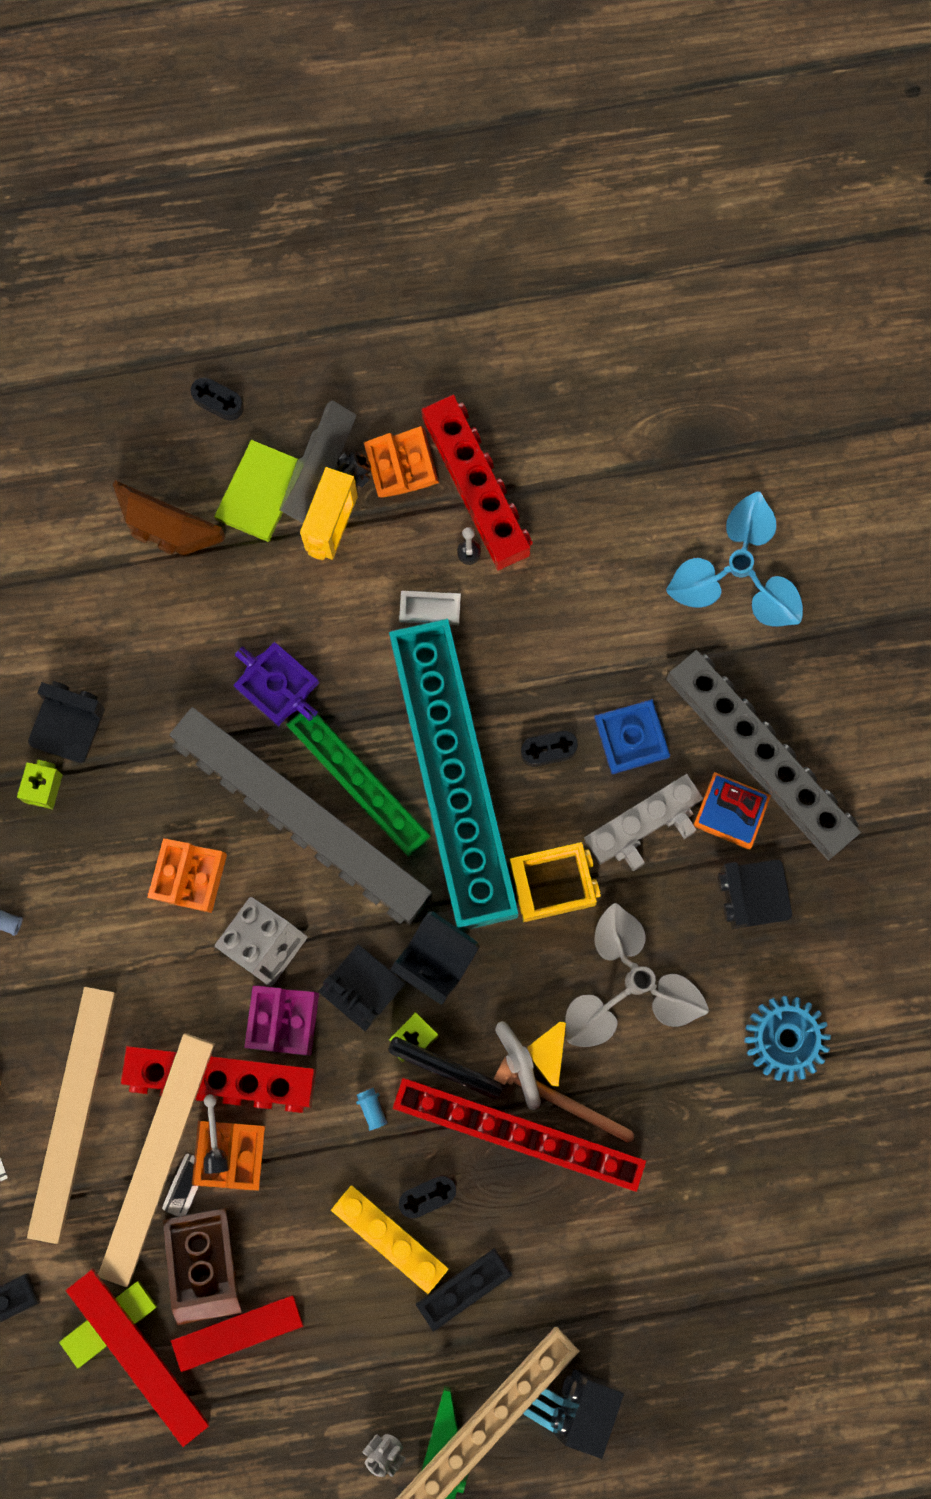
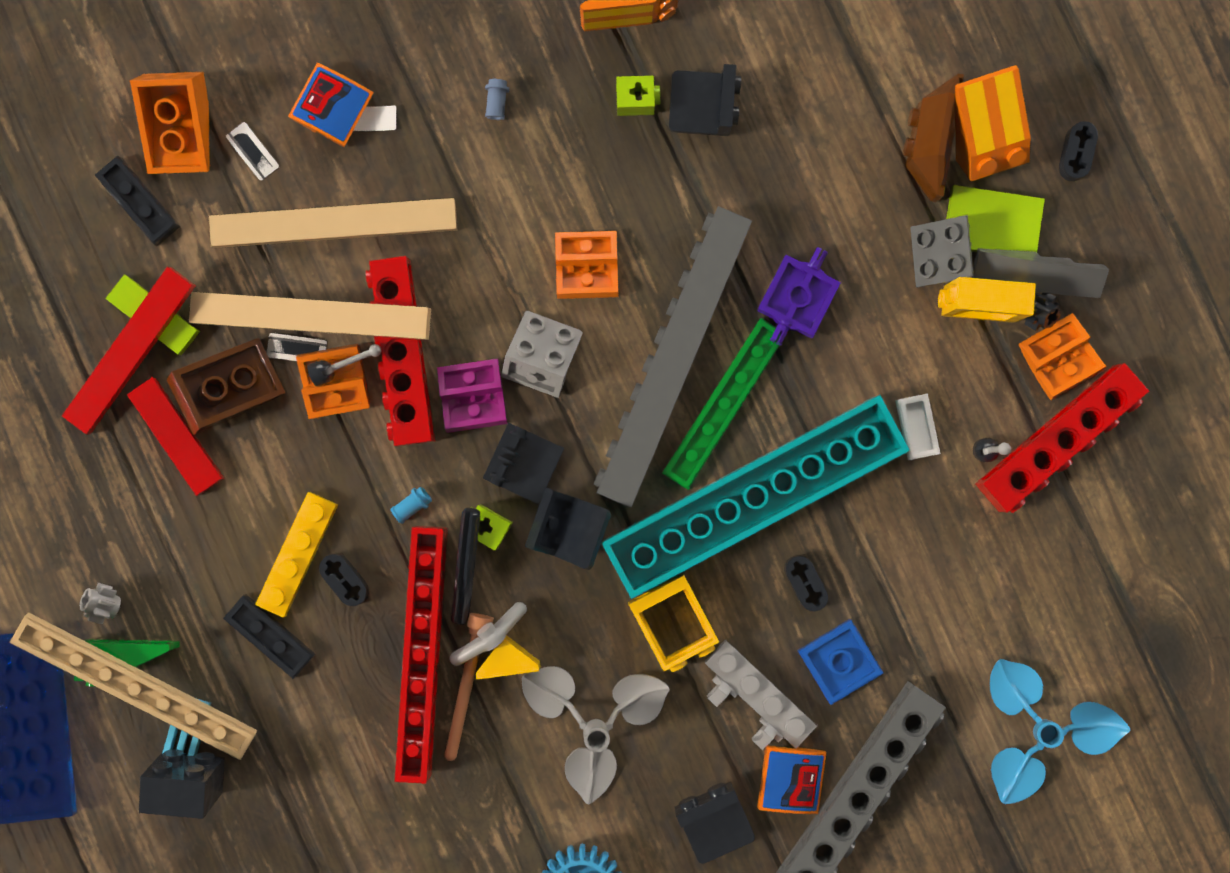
camera: 70 degrees right, 10 degrees up
none -> dark grey hinge [910,215,974,288]
none -> orange slope [955,65,1031,181]

